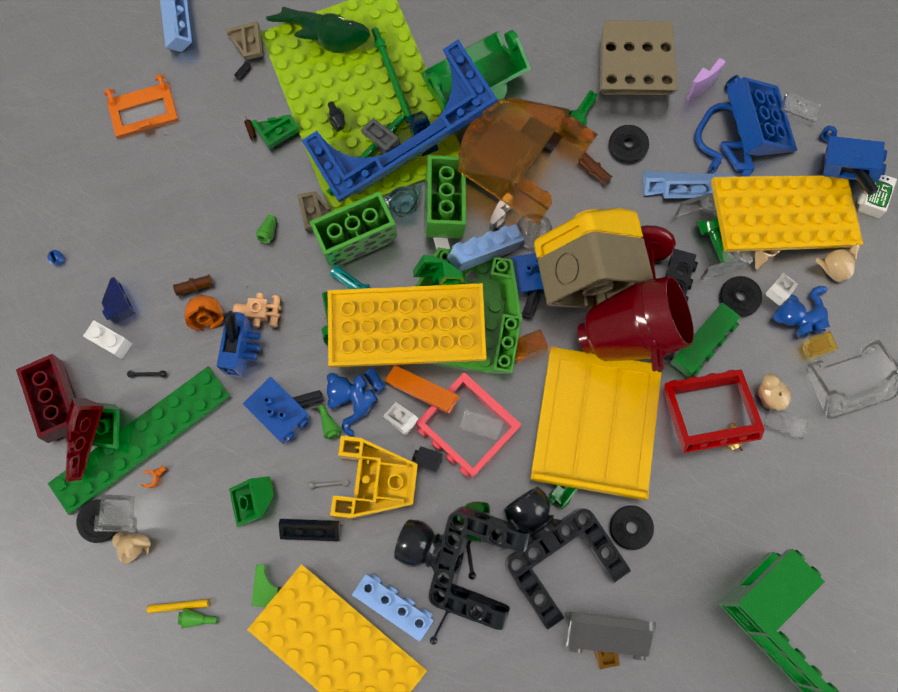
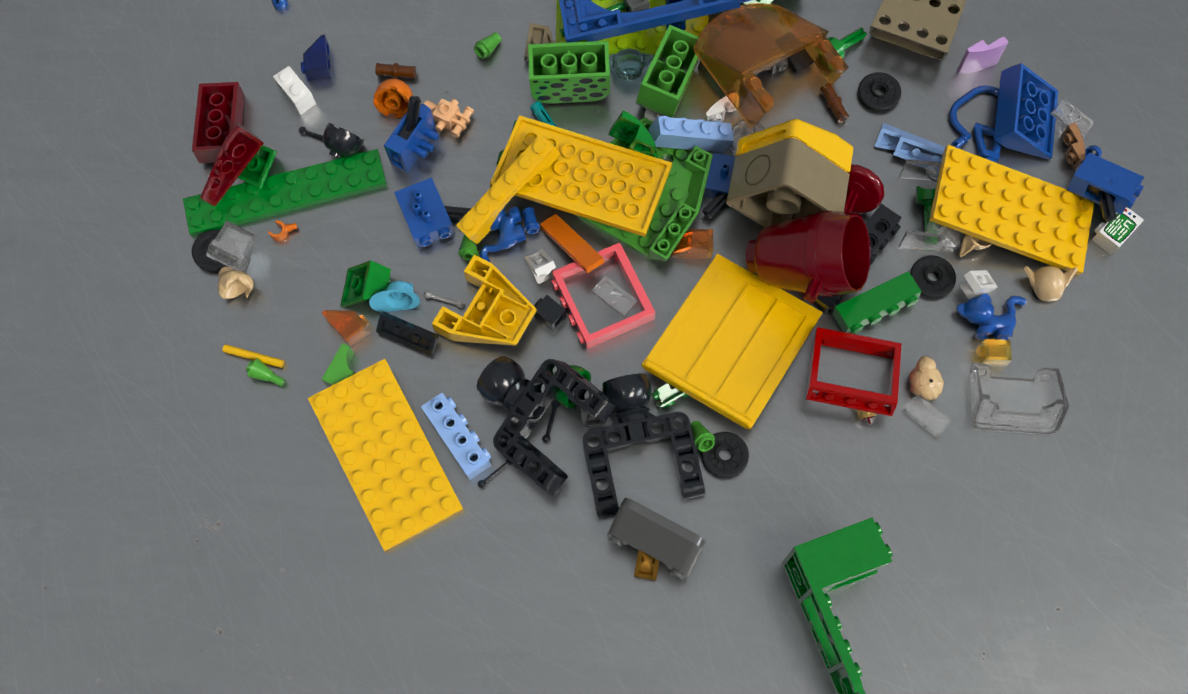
camera: 20 degrees right, 5 degrees down
none -> clear orange slope [322,310,371,348]
none -> black cylinder [323,122,364,159]
none -> medium azure piece [369,281,420,312]
none -> yellow arch [456,134,561,244]
none -> bright green cone [691,421,715,452]
none -> medium nougat slope [1062,123,1085,170]

